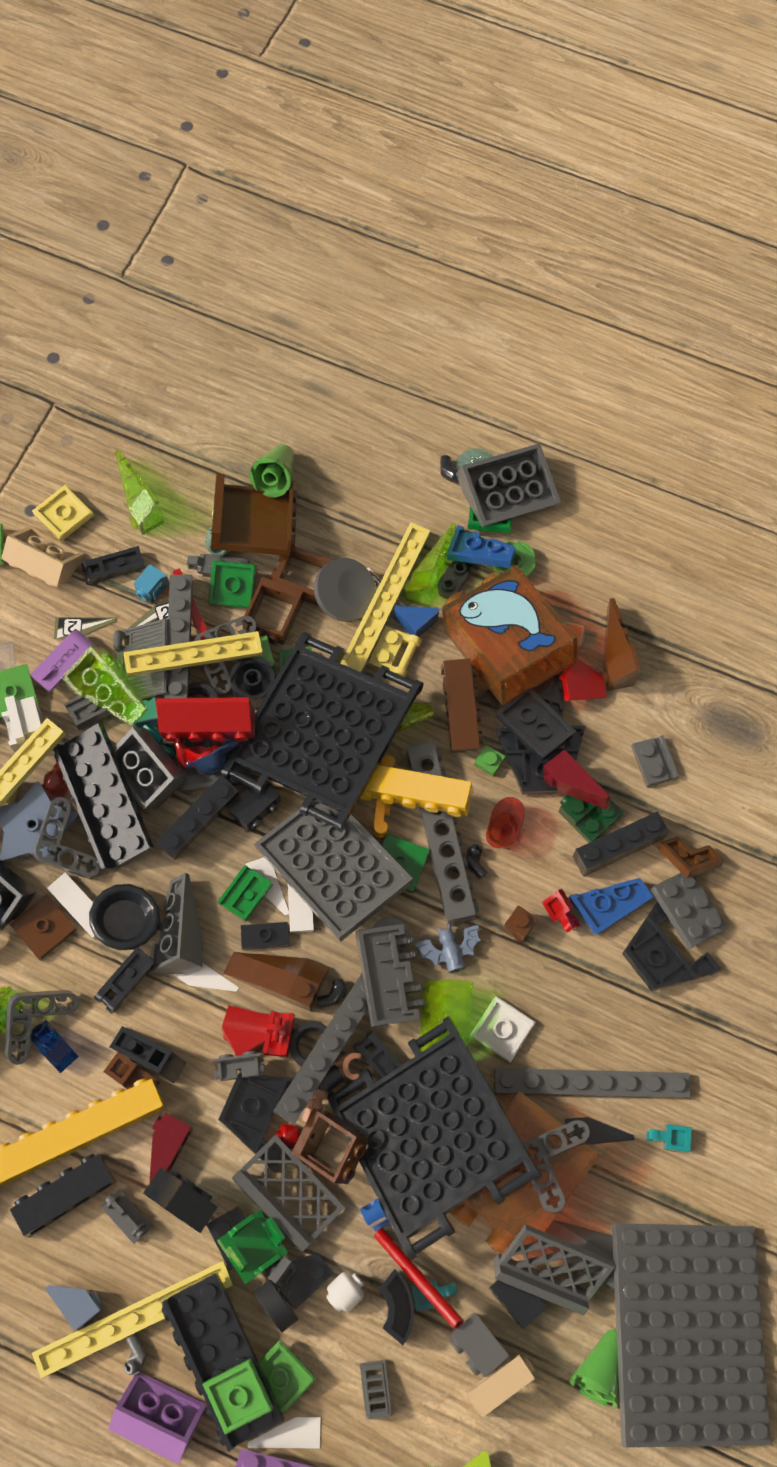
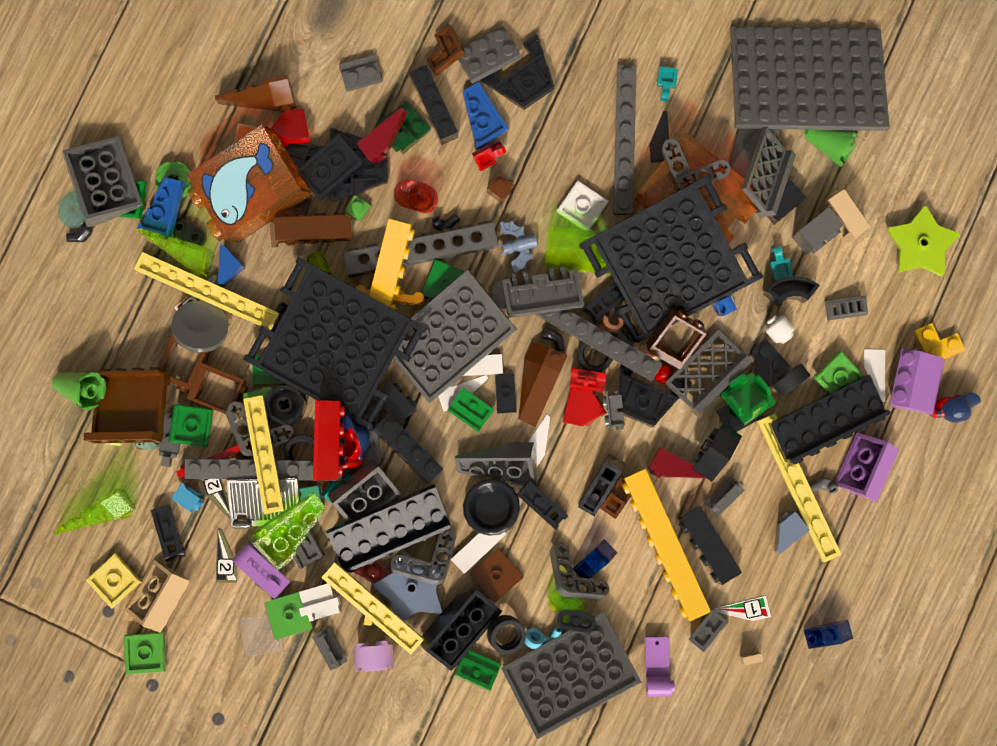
camera: 90 degrees left, 15 degrees up
bright green plate [203,1358,274,1434] -> none
dark grey plate [268,1256,298,1289] -> none
light yellow plate [368,626,422,677] -> none
red piece [374,1228,464,1329] -> none

